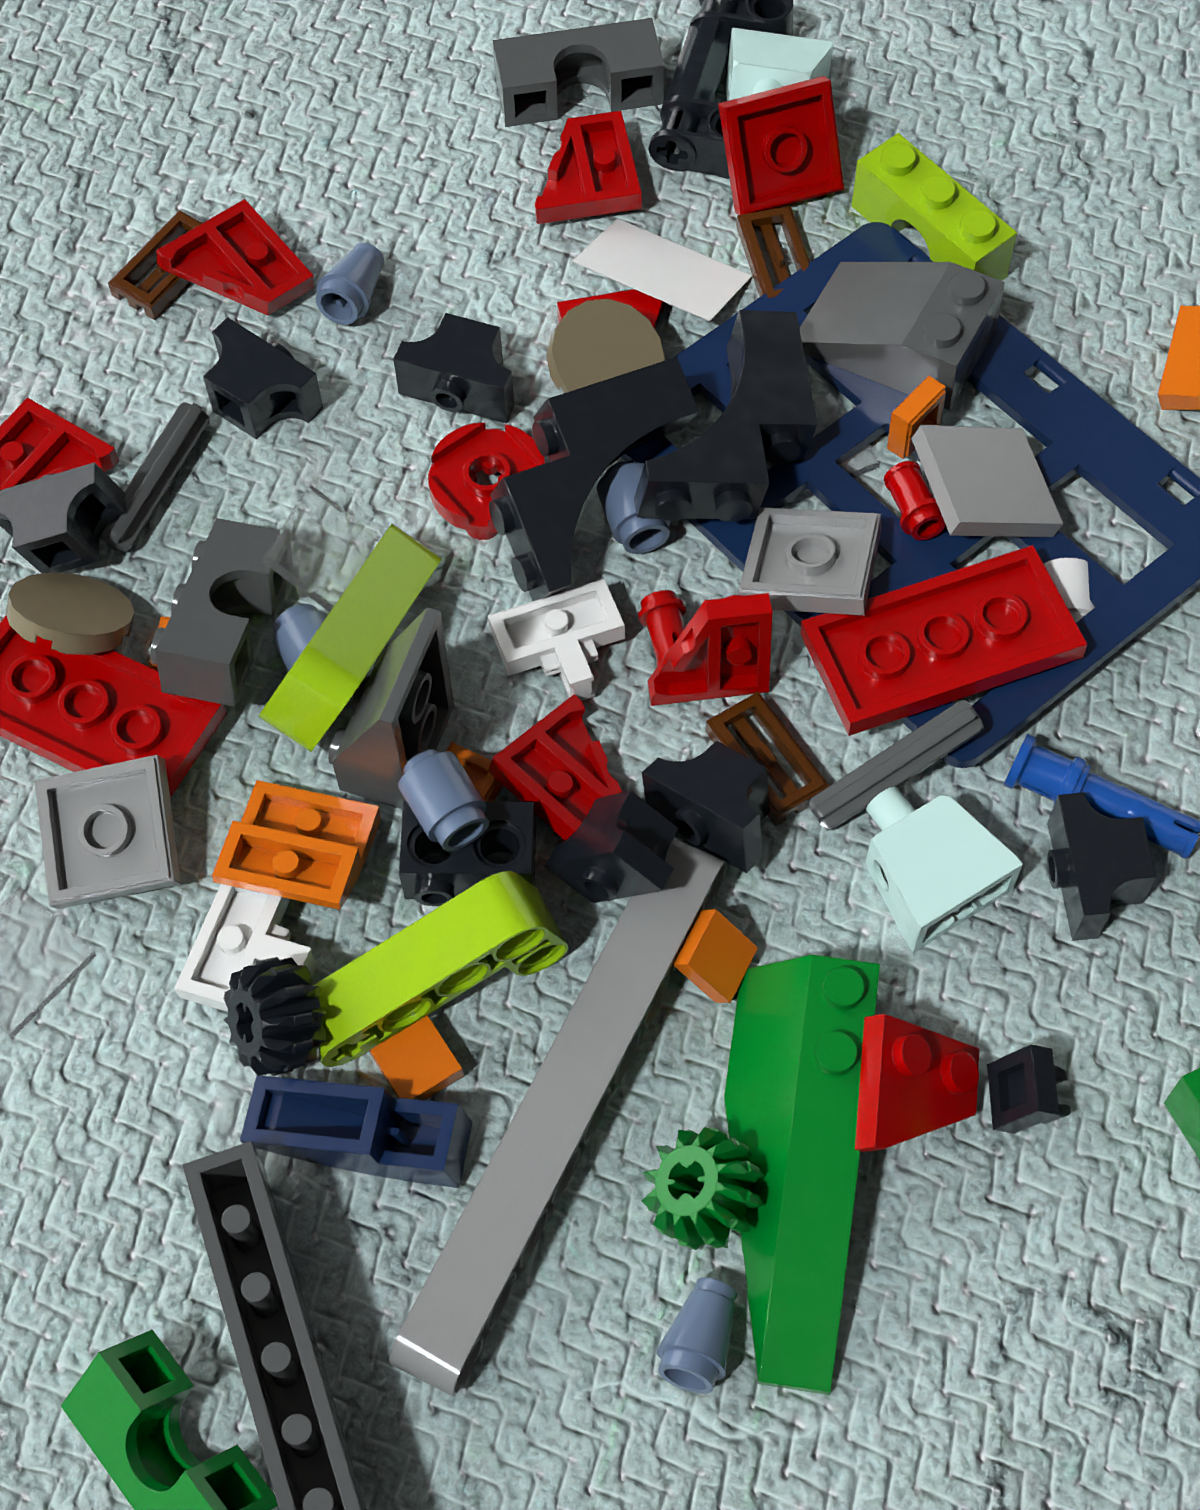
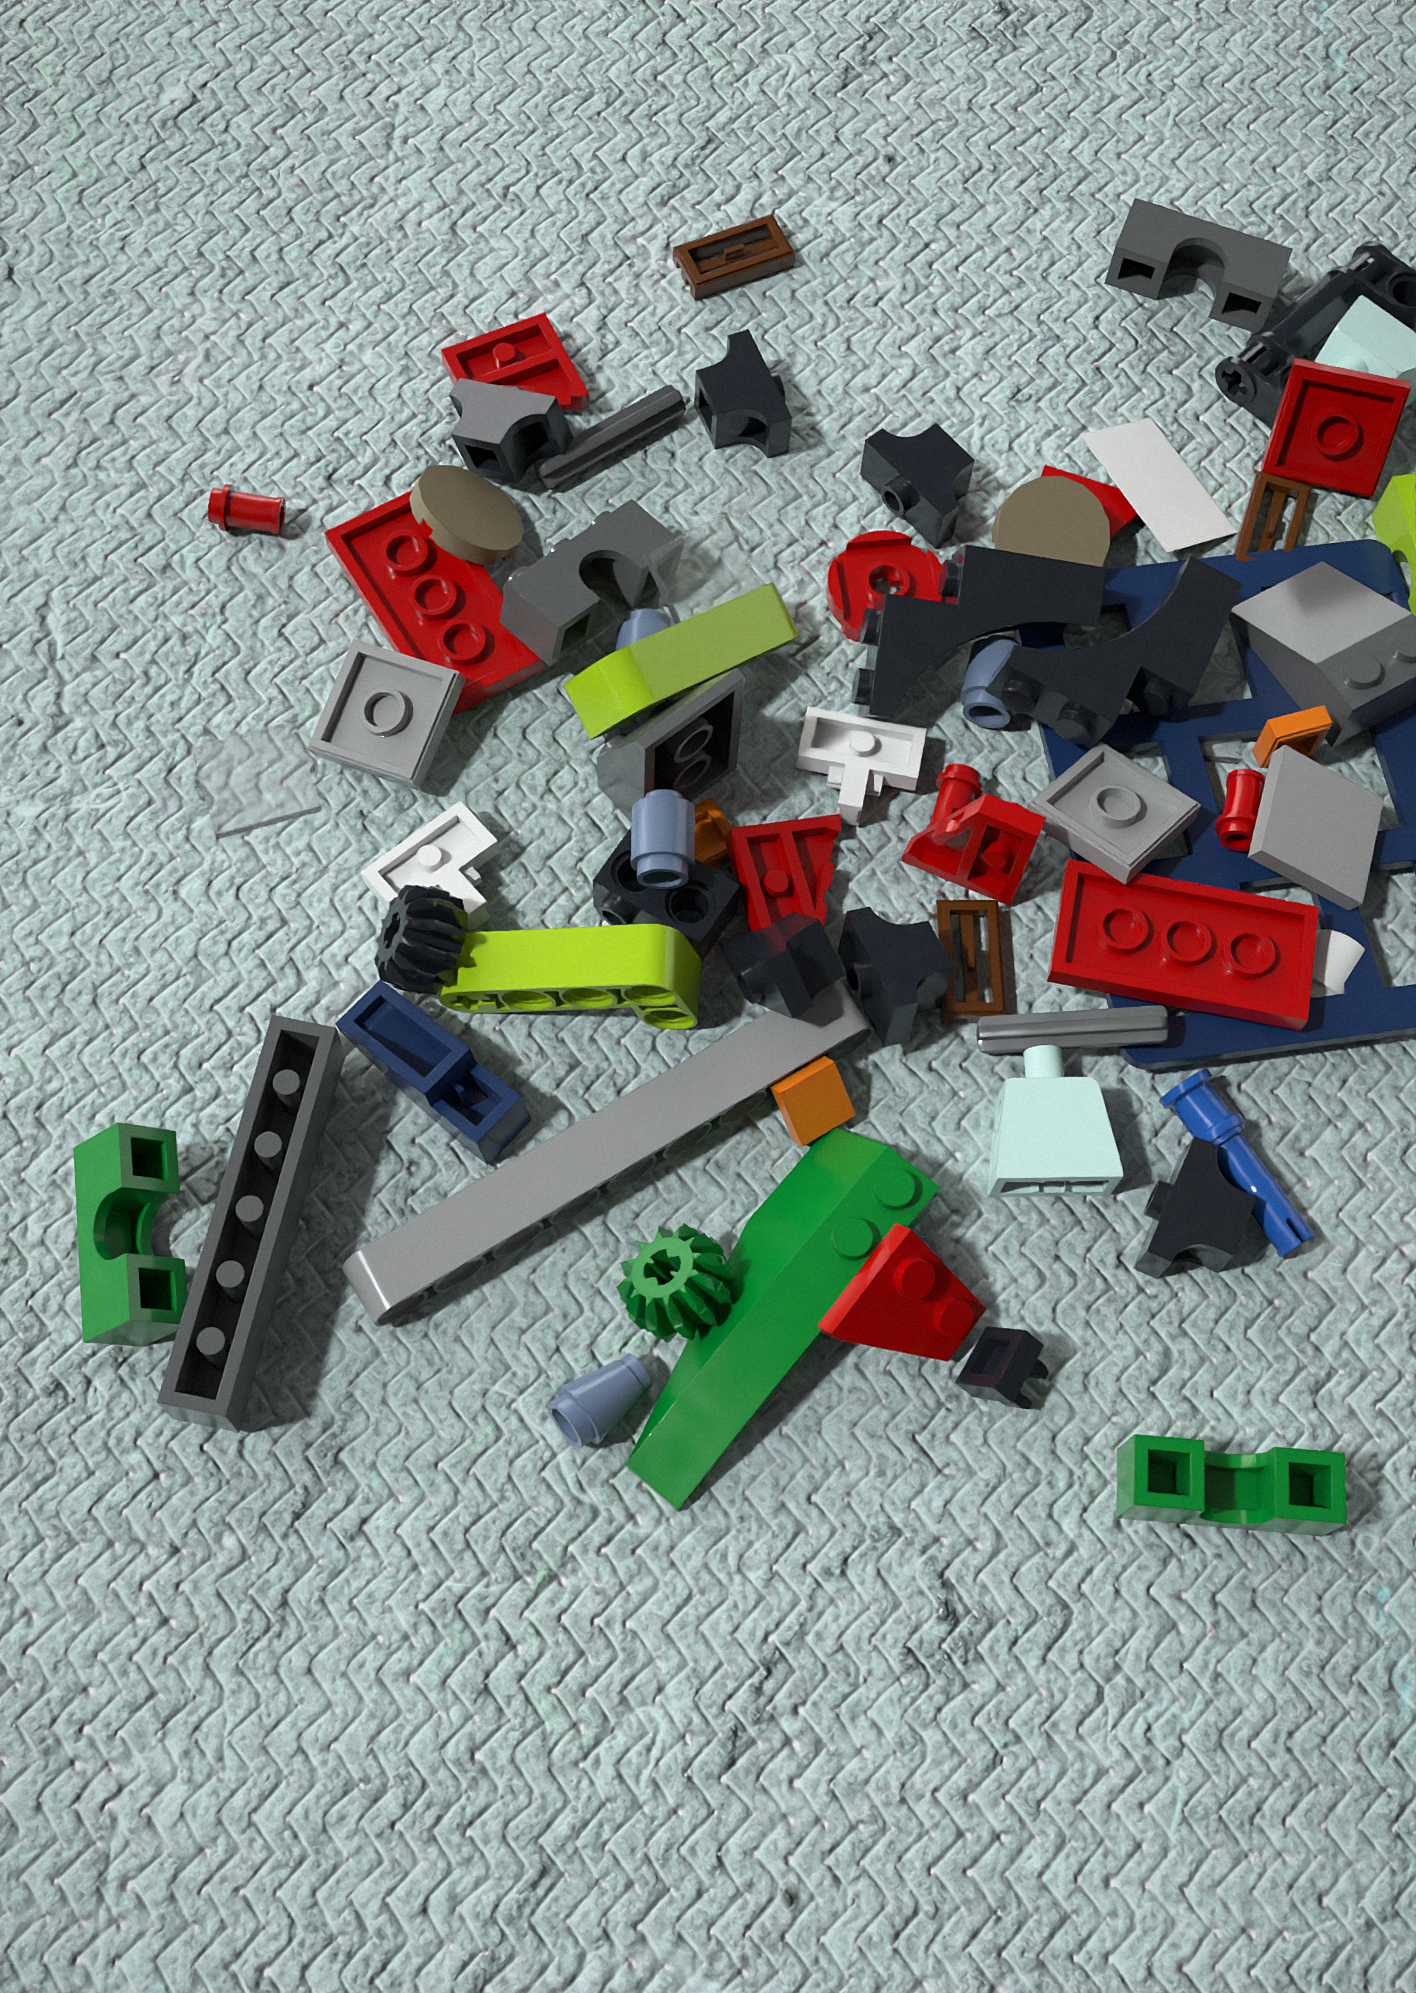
camera: 25 degrees right, 5 degrees up
red wing [156,199,314,316] -> none
orange slope [212,780,381,910] -> none
sand blue cone [316,243,384,325] -> none
orange tile [369,1015,464,1101] -> none
red wing [535,111,642,224] -> none

